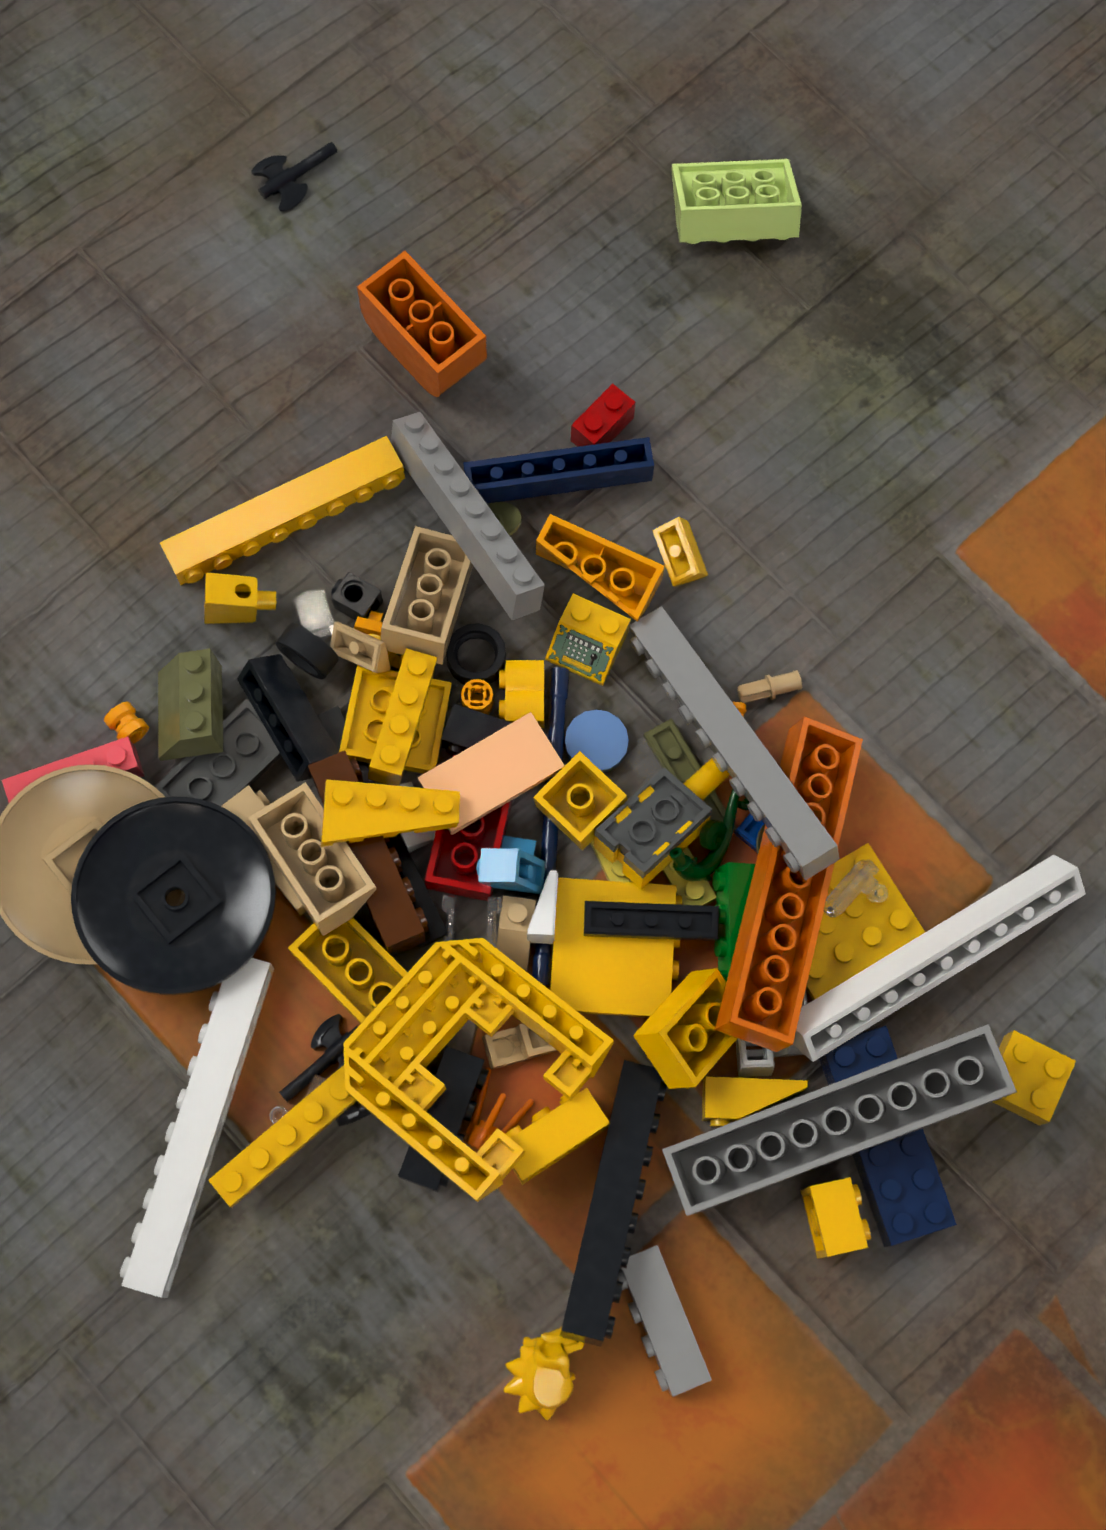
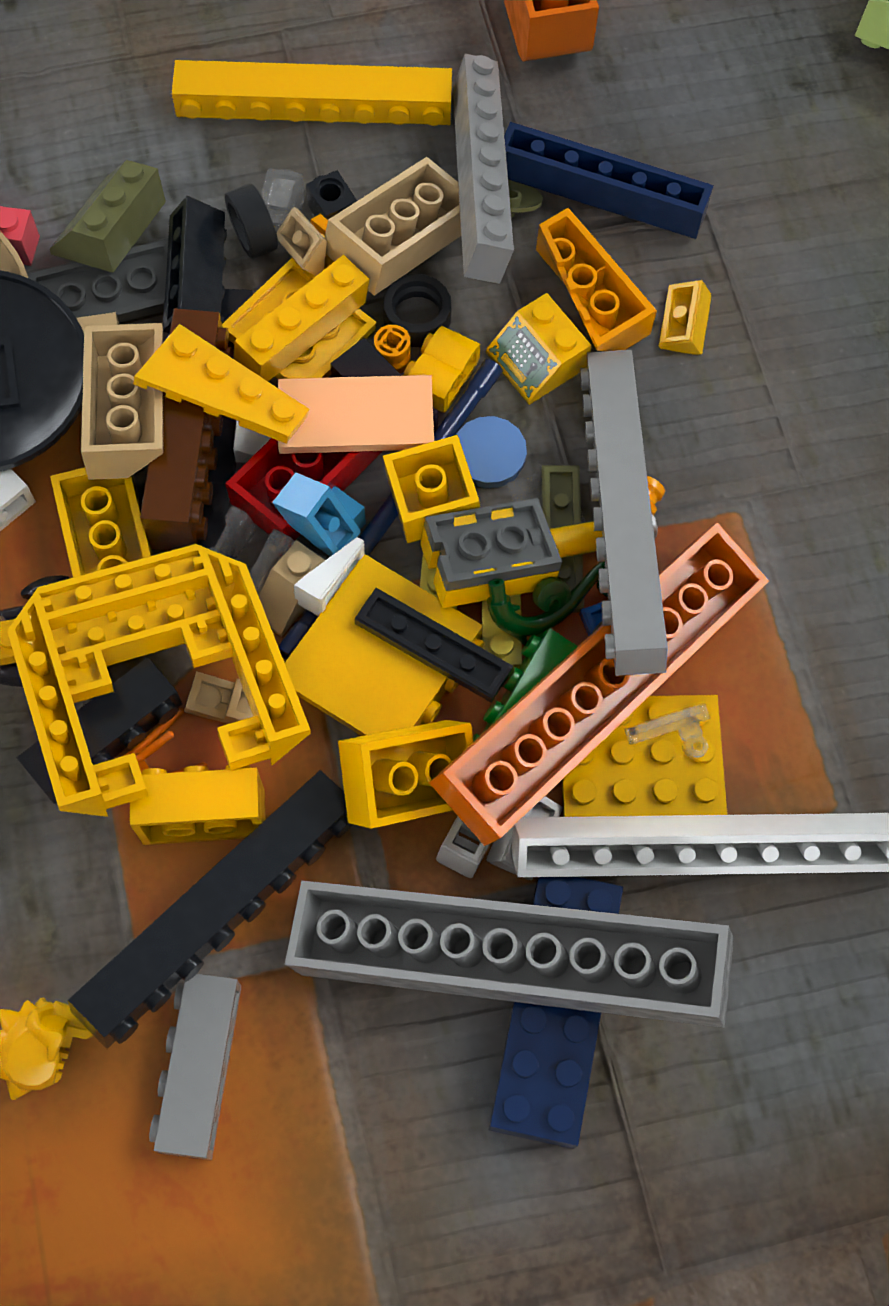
camera: 30 degrees right, 5 degrees down
light orange wheel [104,701,149,744] -> none
yellow torso [204,573,276,624] -> none
red brick [570,383,636,447] -> none
yellow slope [702,1076,808,1128] -> none
tan axle [737,670,802,703] -> none
yellow brick [800,1177,871,1259] -> none
yellow brick [993,1030,1076,1126] -> none

